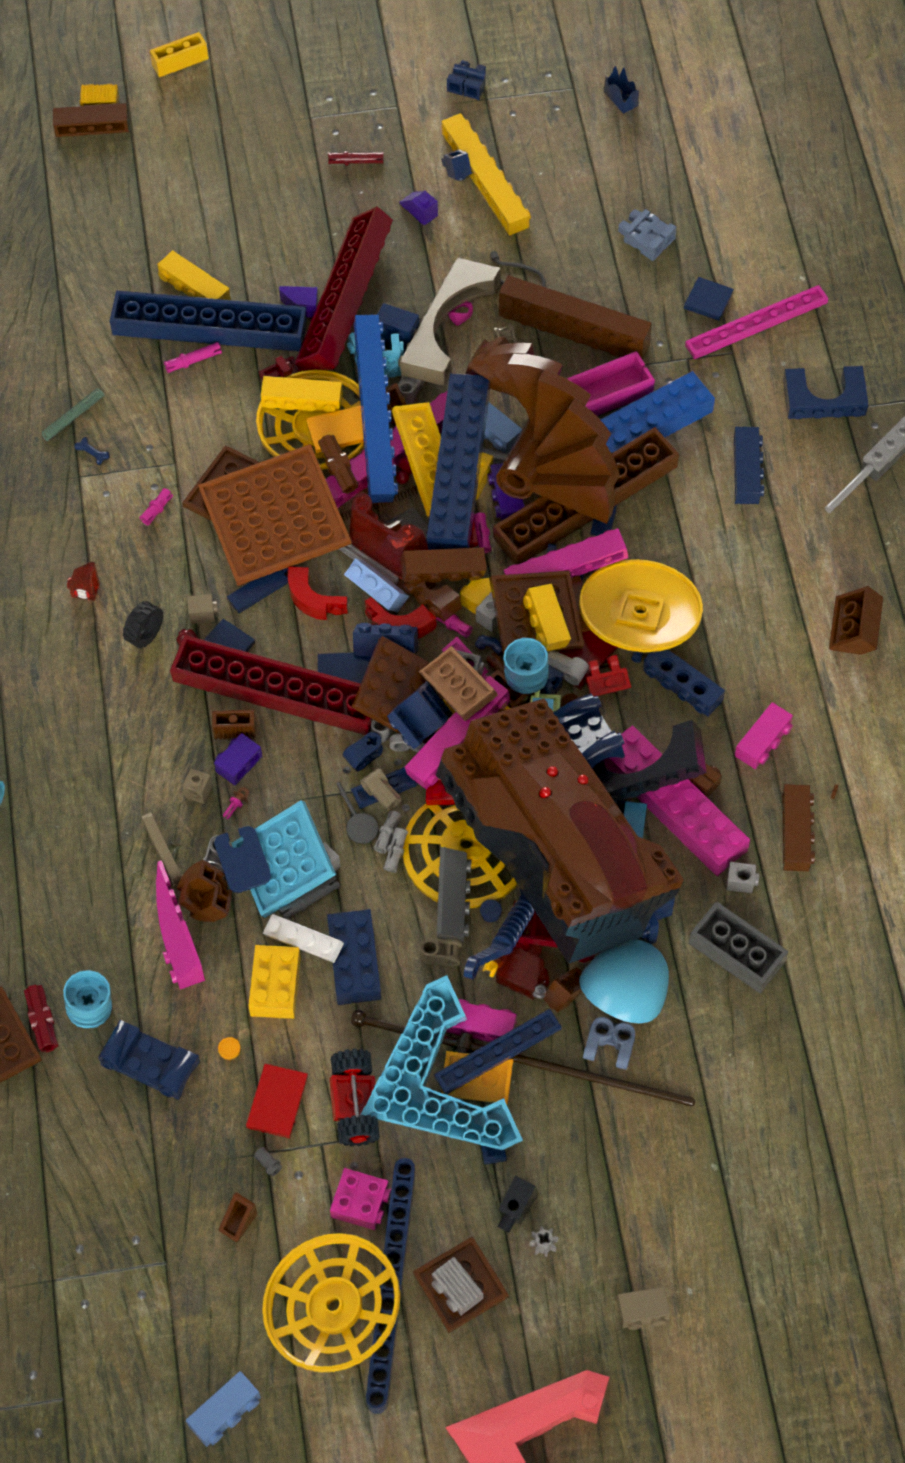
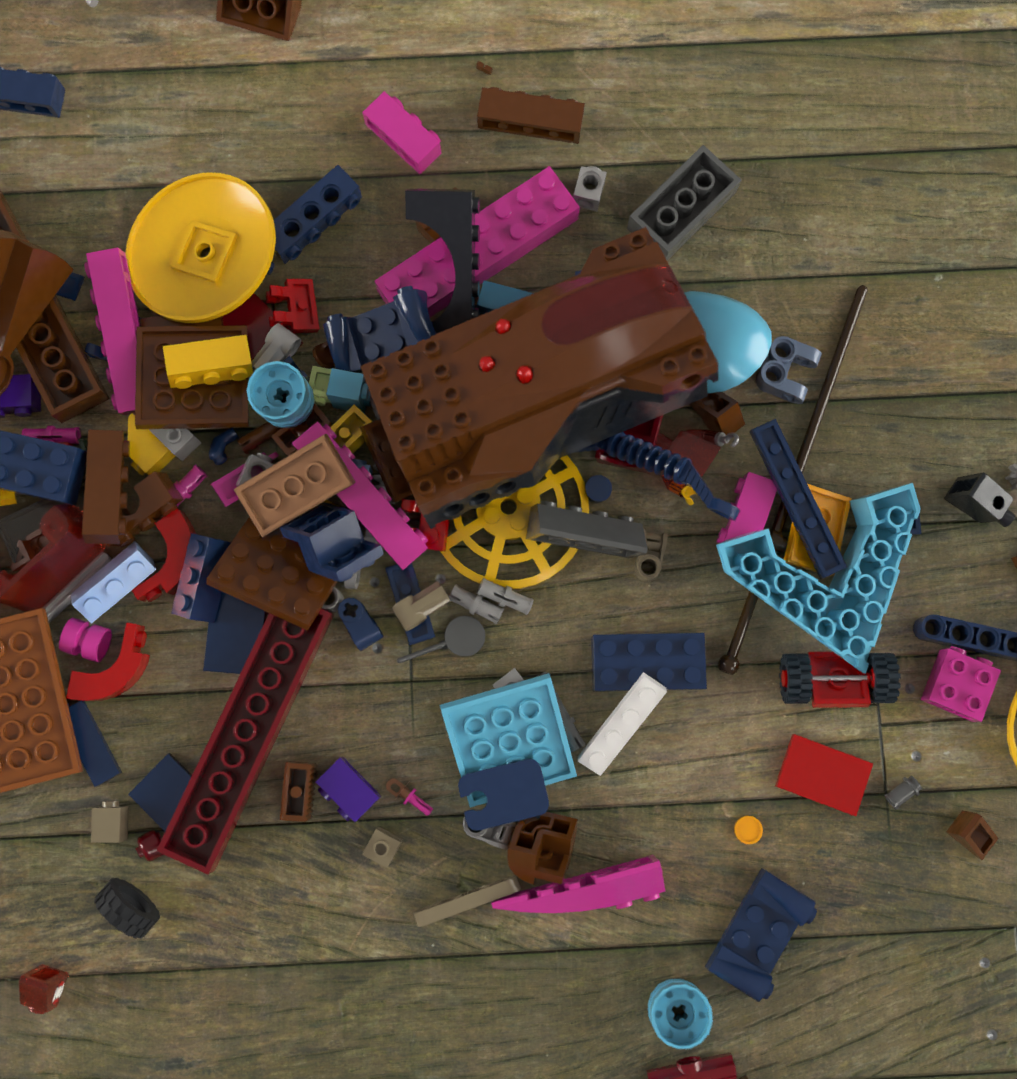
camera: 85 degrees left, 20 degrees up
yellow brick [248,945,301,1019] -> none
none -> dark pink wheel [59,617,112,663]

